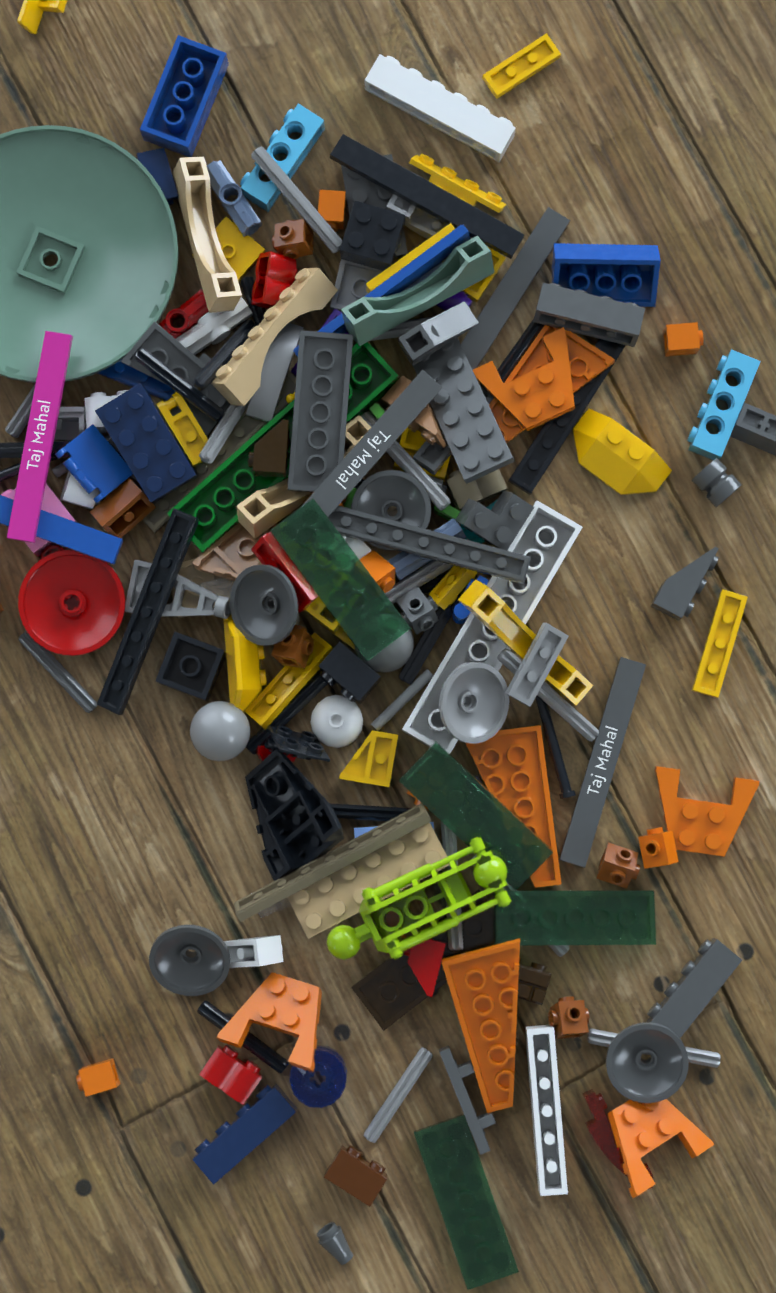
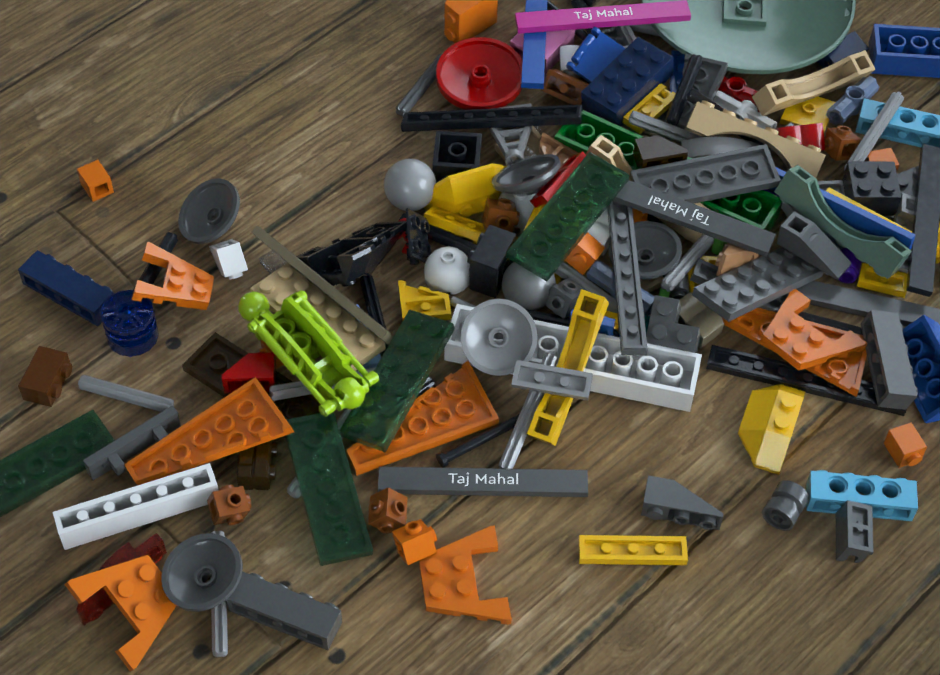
camera: 70 degrees right, 30 degrees down
red brick [199,1045,263,1105] -> none

